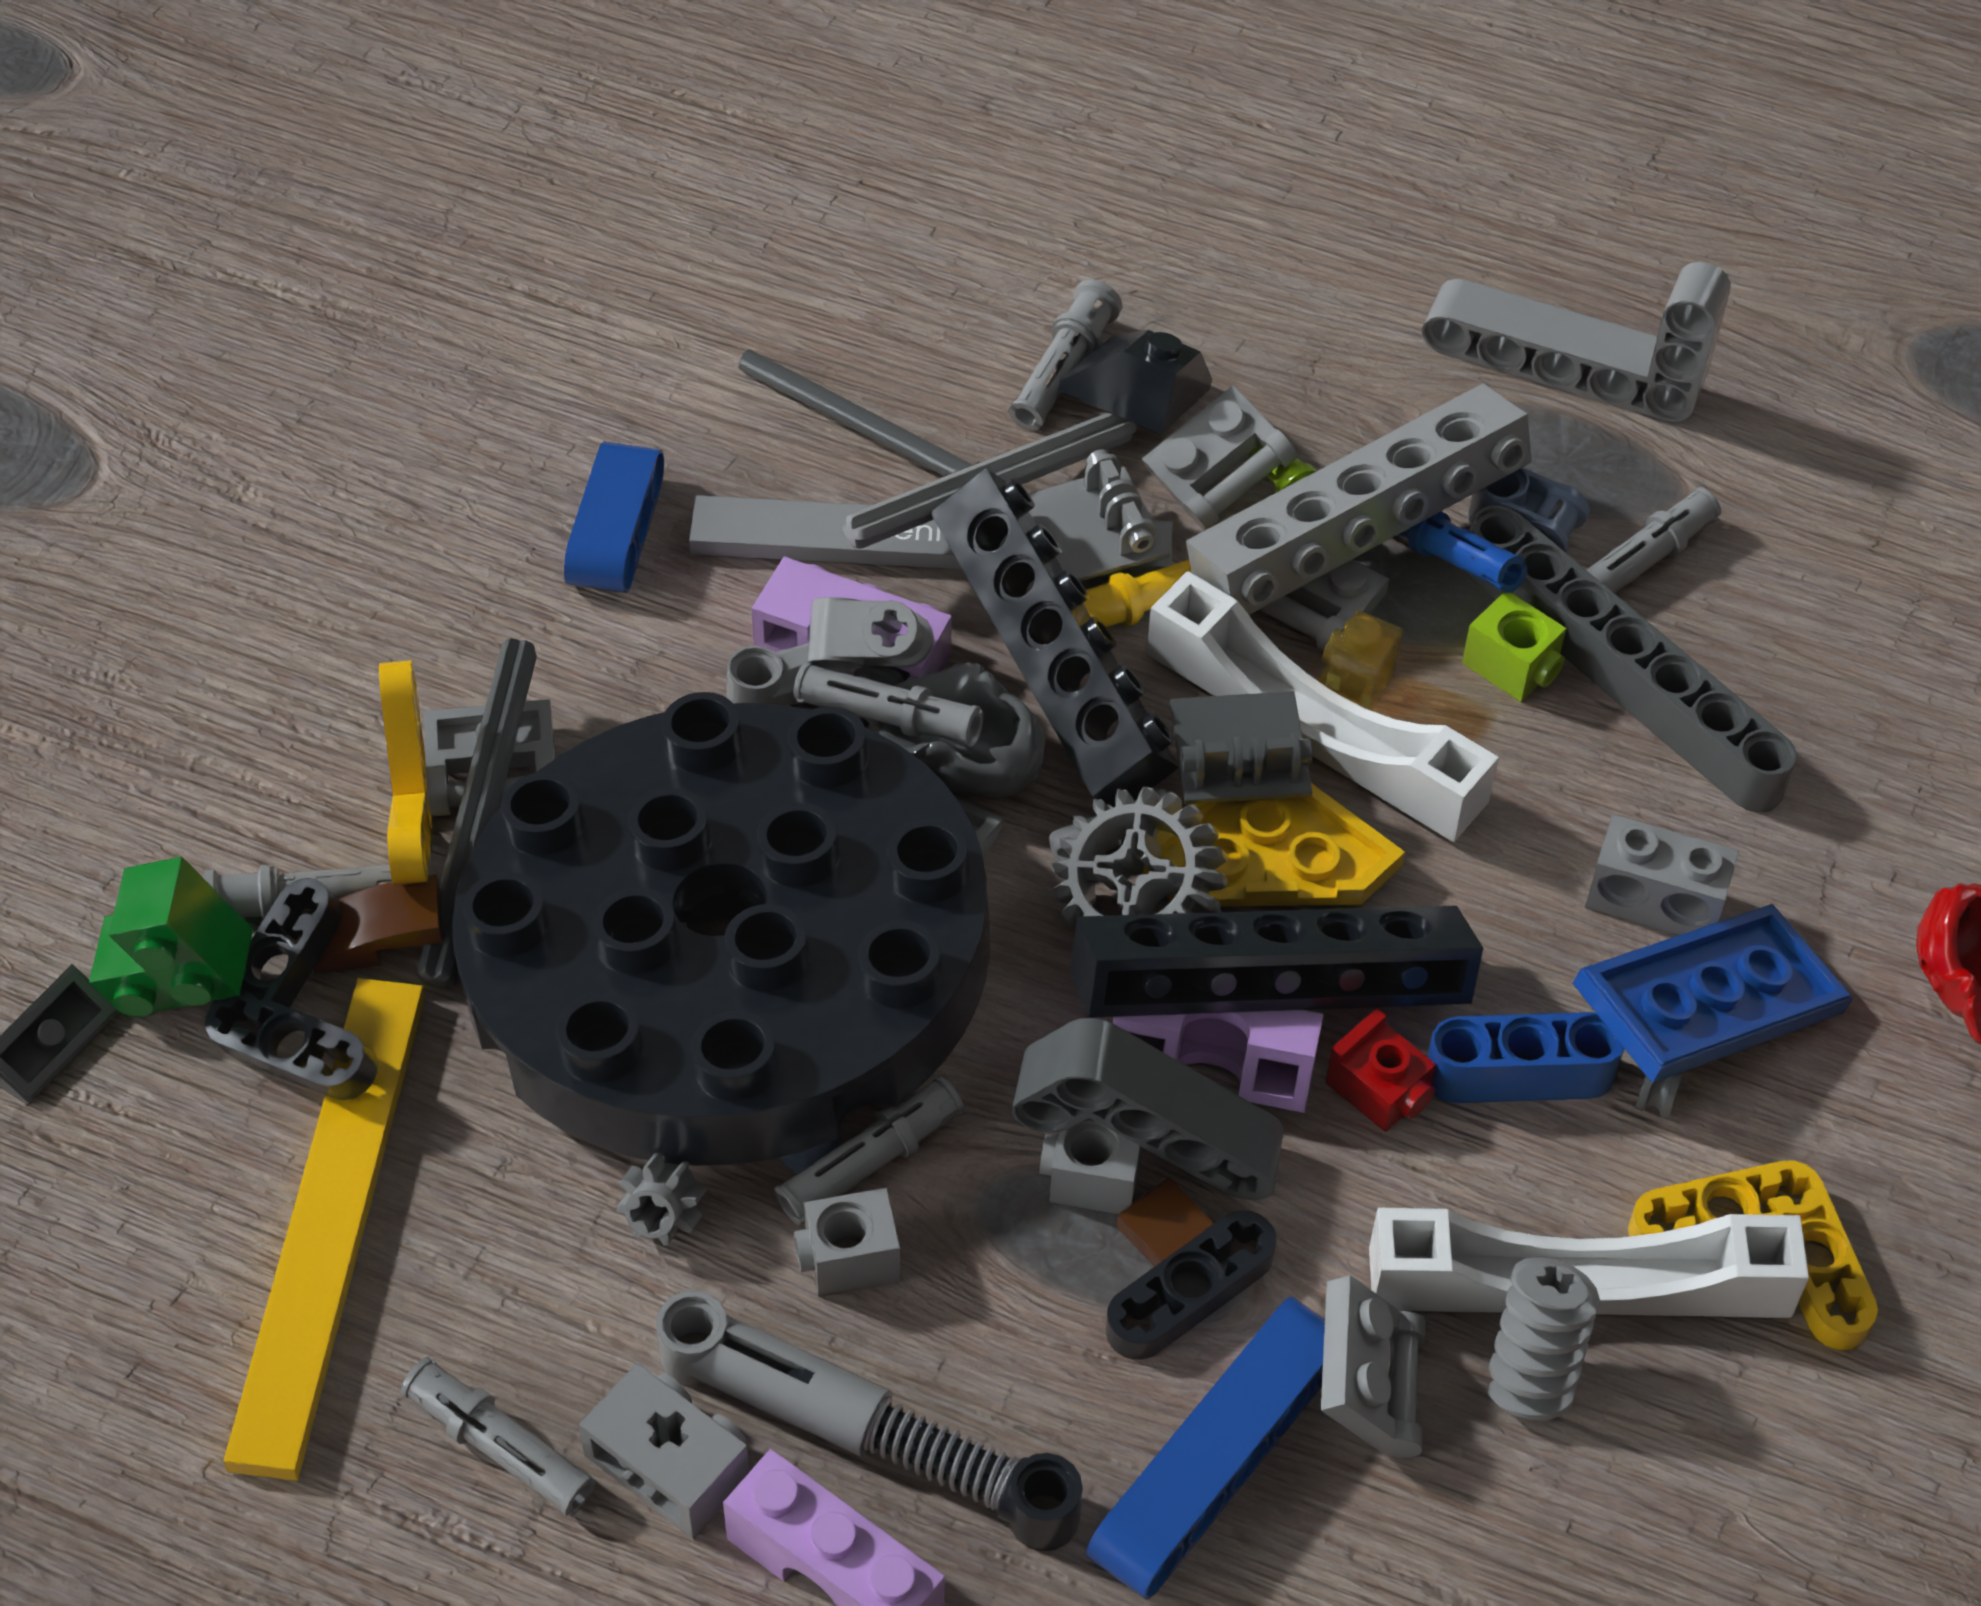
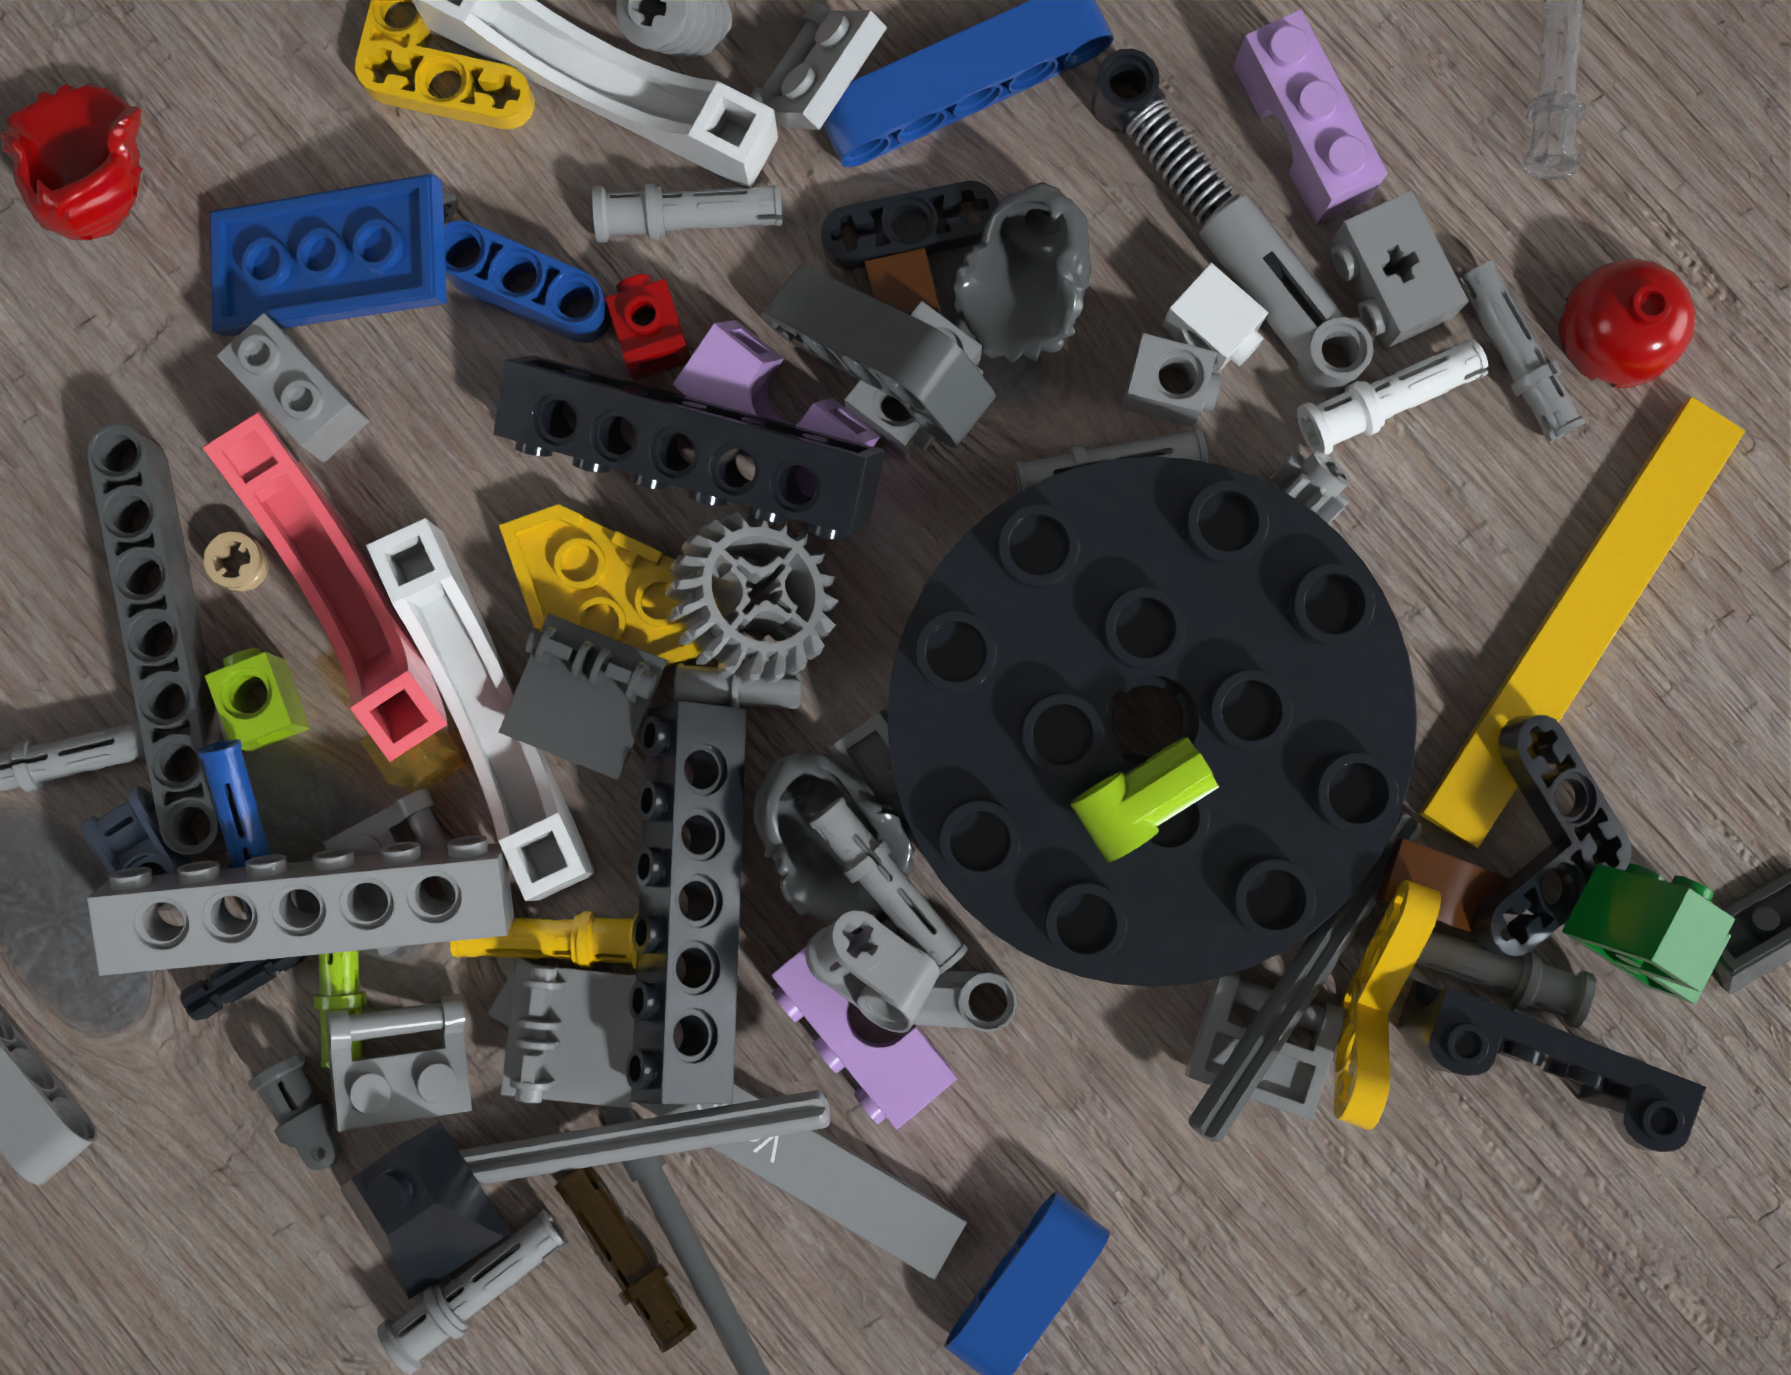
camera: 150 degrees left, 30 degrees up
none -> coral arch [203,410,447,762]
none -> tan bush [203,531,270,592]
none -> dark grey piece [247,1052,341,1170]
none -> dark brown pin [554,1166,697,1353]
none -> light grey pin [592,183,783,243]
none -> dark grey piece [953,182,1091,363]
none -> lime piece [1070,737,1219,862]
none -> white brick [1161,263,1269,374]
none -> white pin [1297,339,1489,455]
none -> black piece [1396,980,1707,1152]
none -> red cylinder [1558,258,1696,389]

